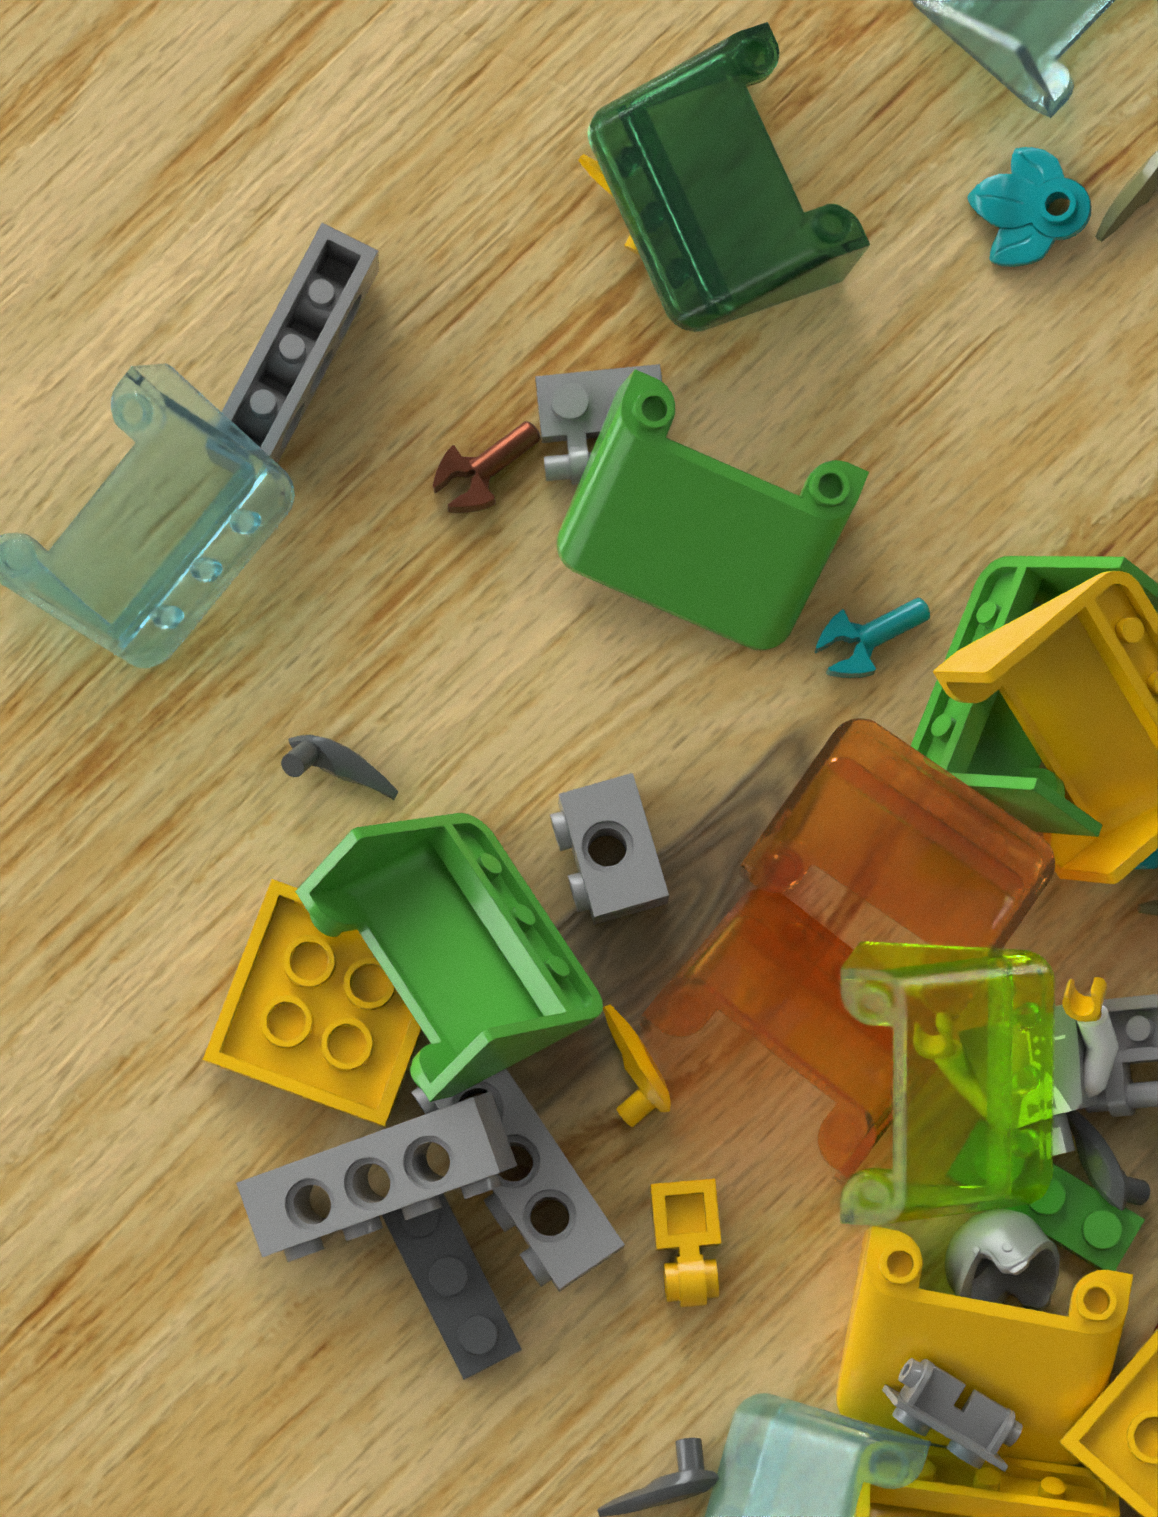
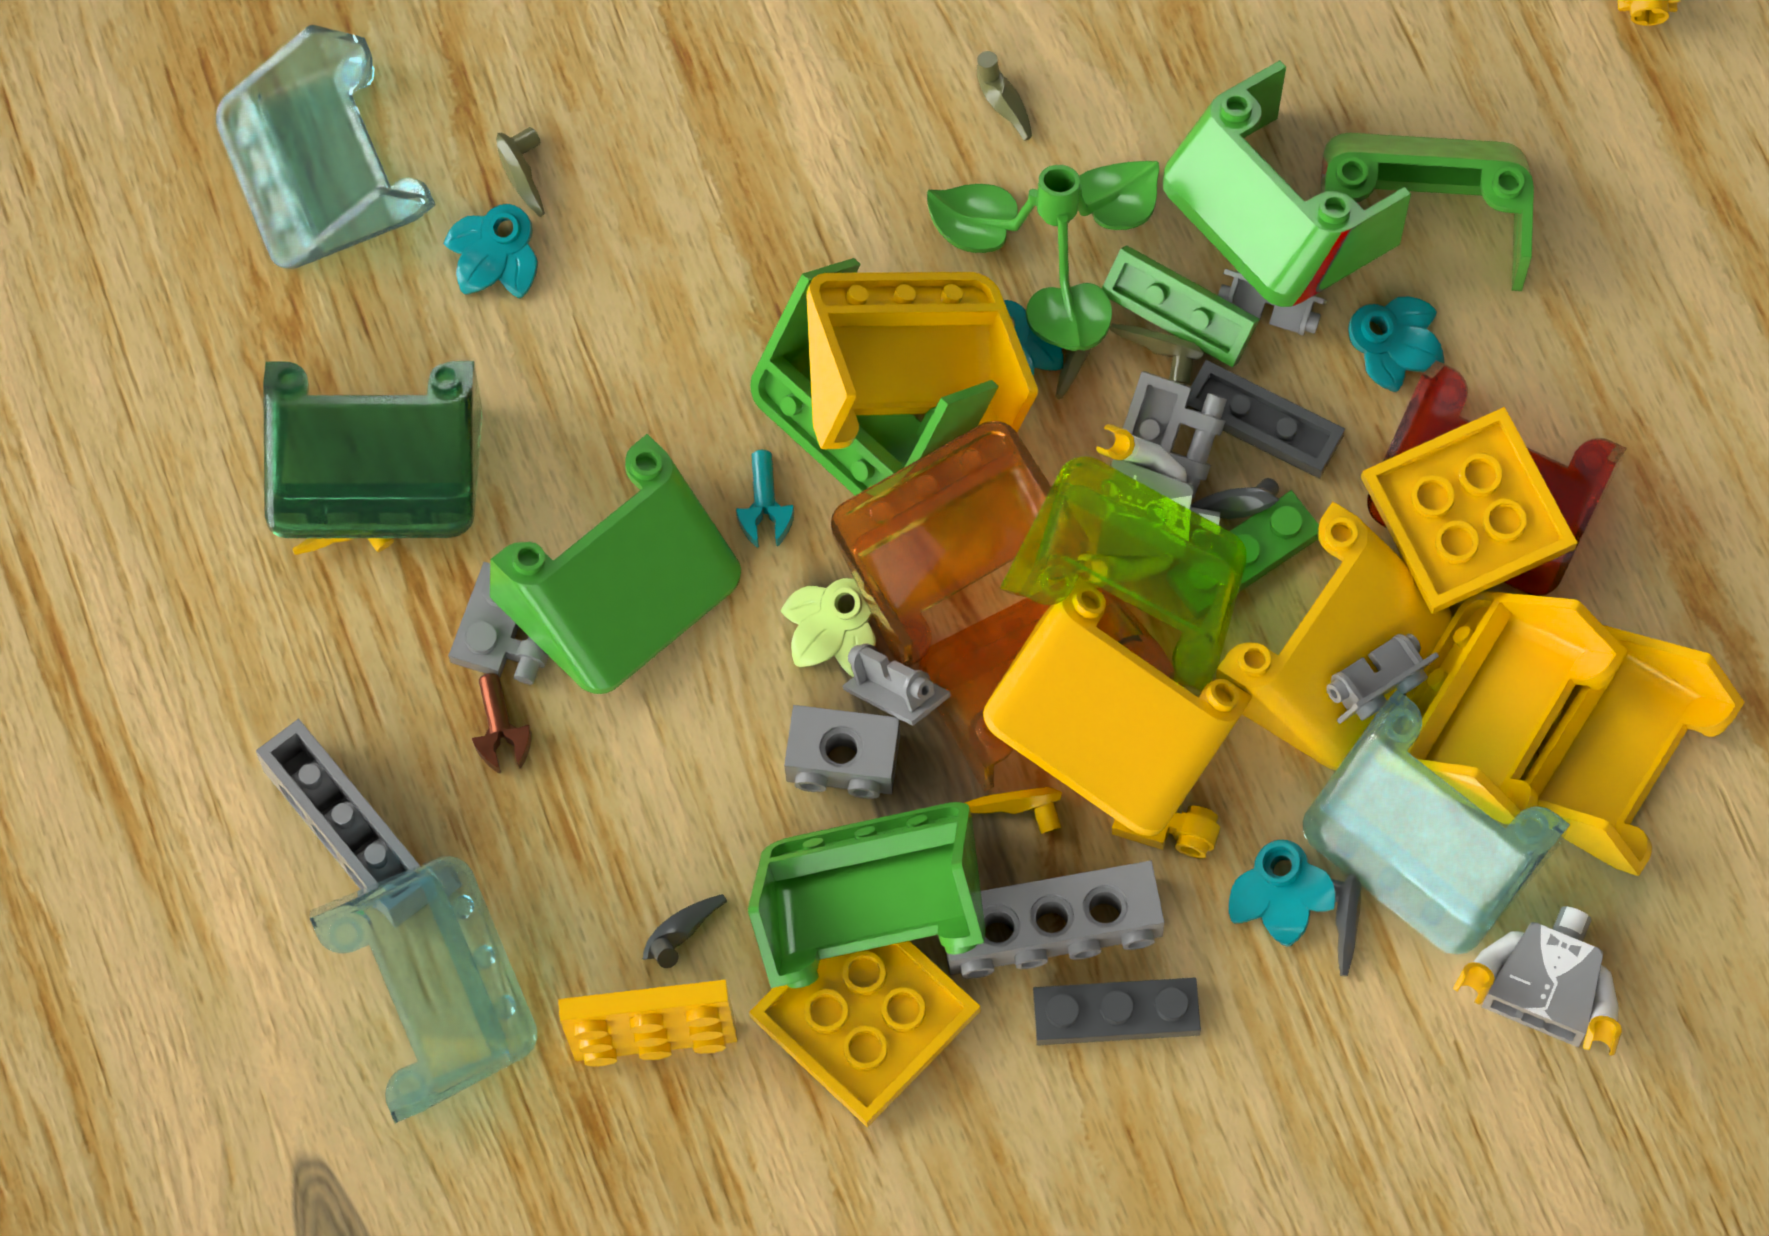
camera: 60 degrees left, 10 degrees down
light grey brick [236,1091,517,1262] -> none
light grey helmet [945,1209,1060,1311] -> none
none -> yellow plate [558,979,737,1066]
none -> yellowish green plate [781,578,876,677]
none -> light grey hinge [842,643,951,726]
none -> yellow windscreen [983,574,1252,836]
none -> teal plate [1229,840,1336,947]

